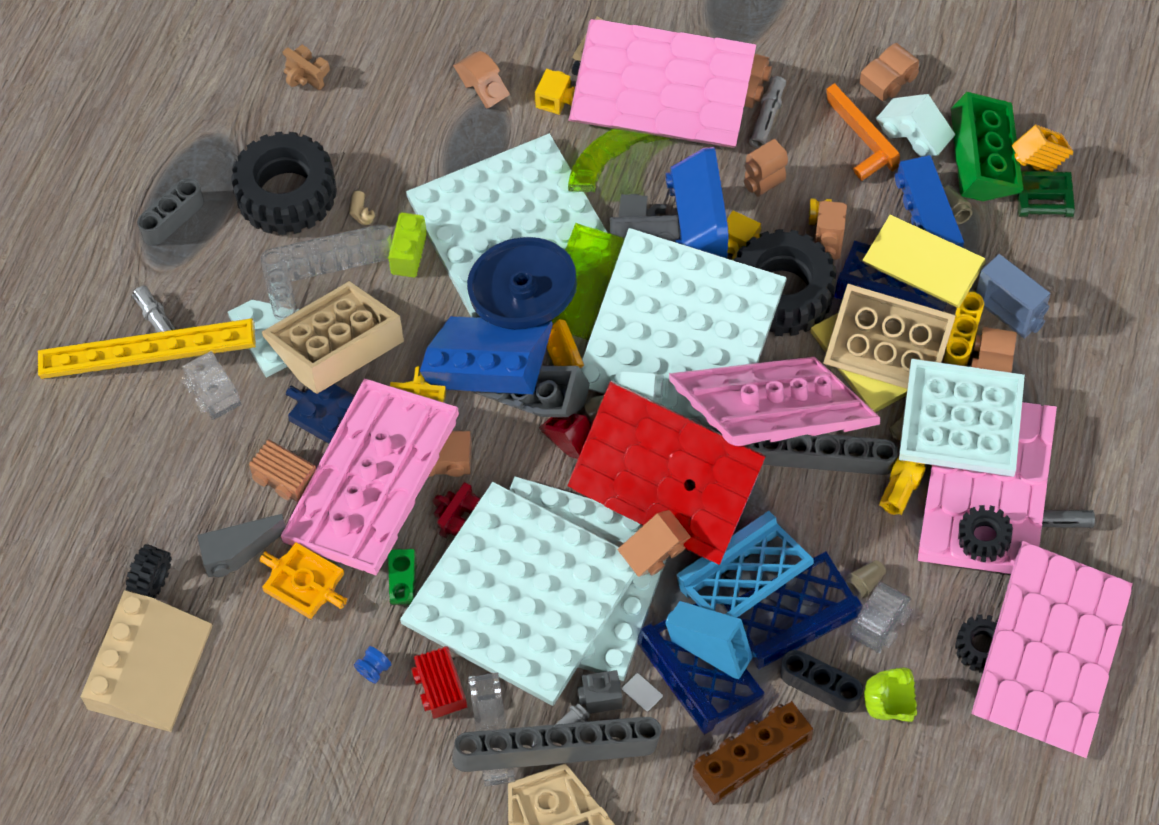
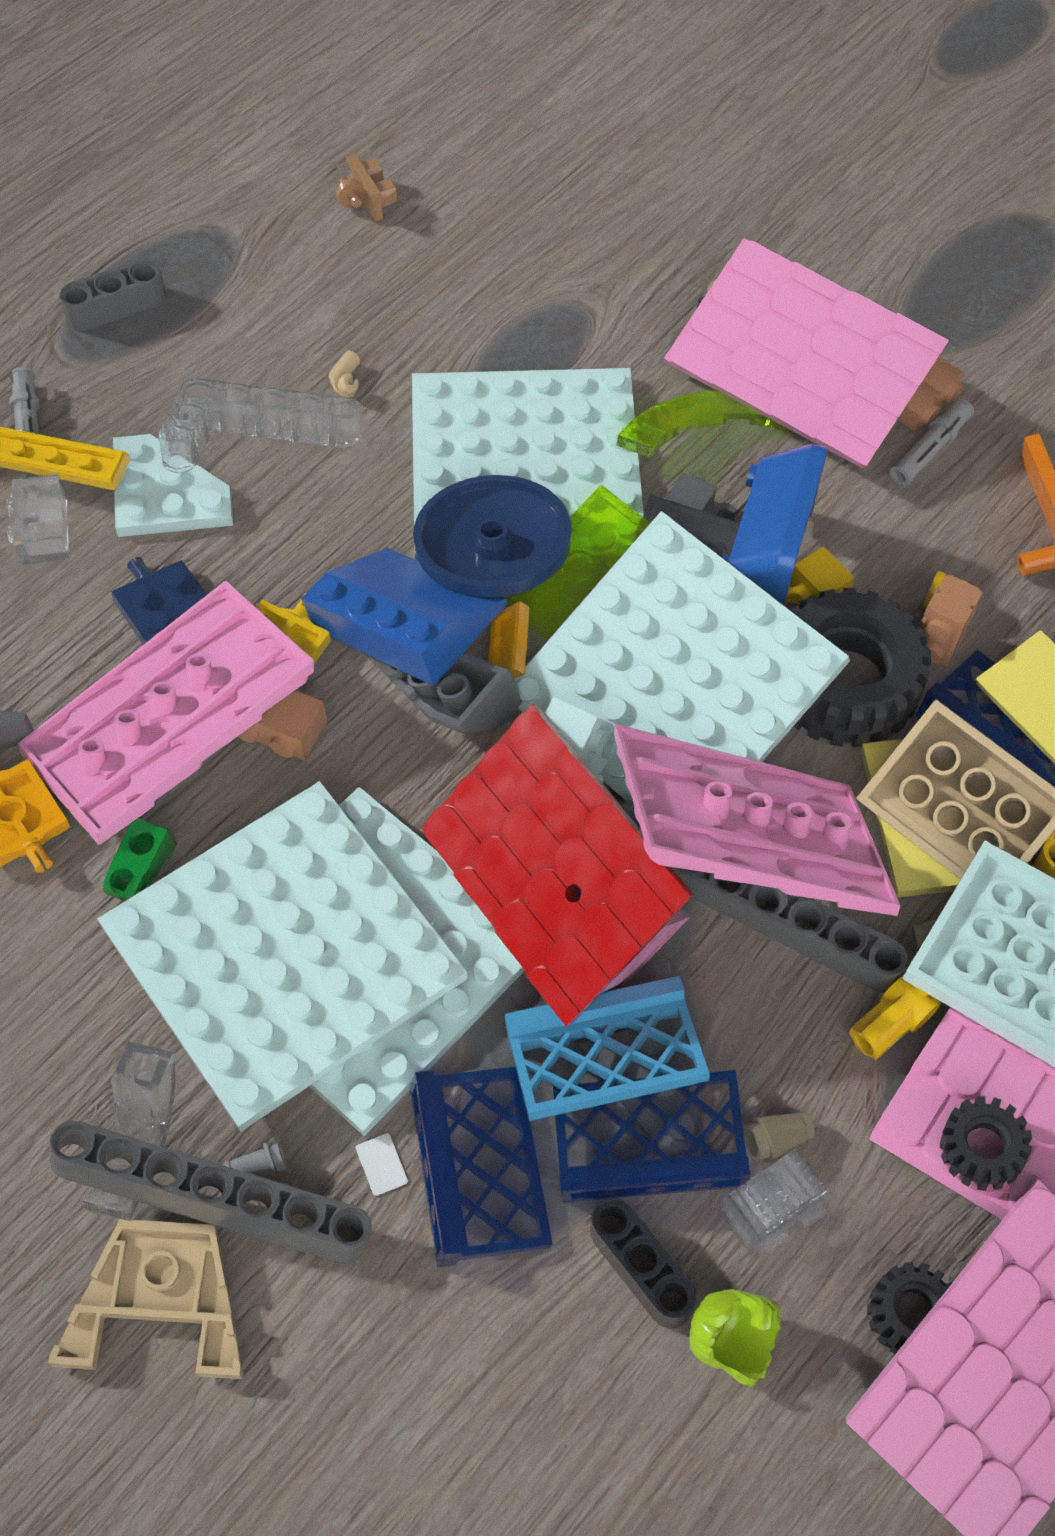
camera: 20 degrees right, 0 degrees up
black tyre [231,131,337,235] -> none
nougat brick [249,440,316,502] -> none
tan slope [262,281,404,394] -> none
blue wheel [354,646,391,684] -> none
lime brick [388,212,427,278] -> none
red brick [411,646,467,719] -> none
dark red hips [432,482,481,539] -> none
nougat brick [453,51,510,108] -> none
yellow brick [535,69,576,115] -> none
dark red slope [539,414,592,459] -> none
dark grey brick [577,670,622,714] -> none
nougat brick [617,510,690,577] -> none
dark azure slope [665,601,753,679] -> none
reddish brown brick [693,701,814,805] -> none
nougat brick [744,139,788,197] -> none

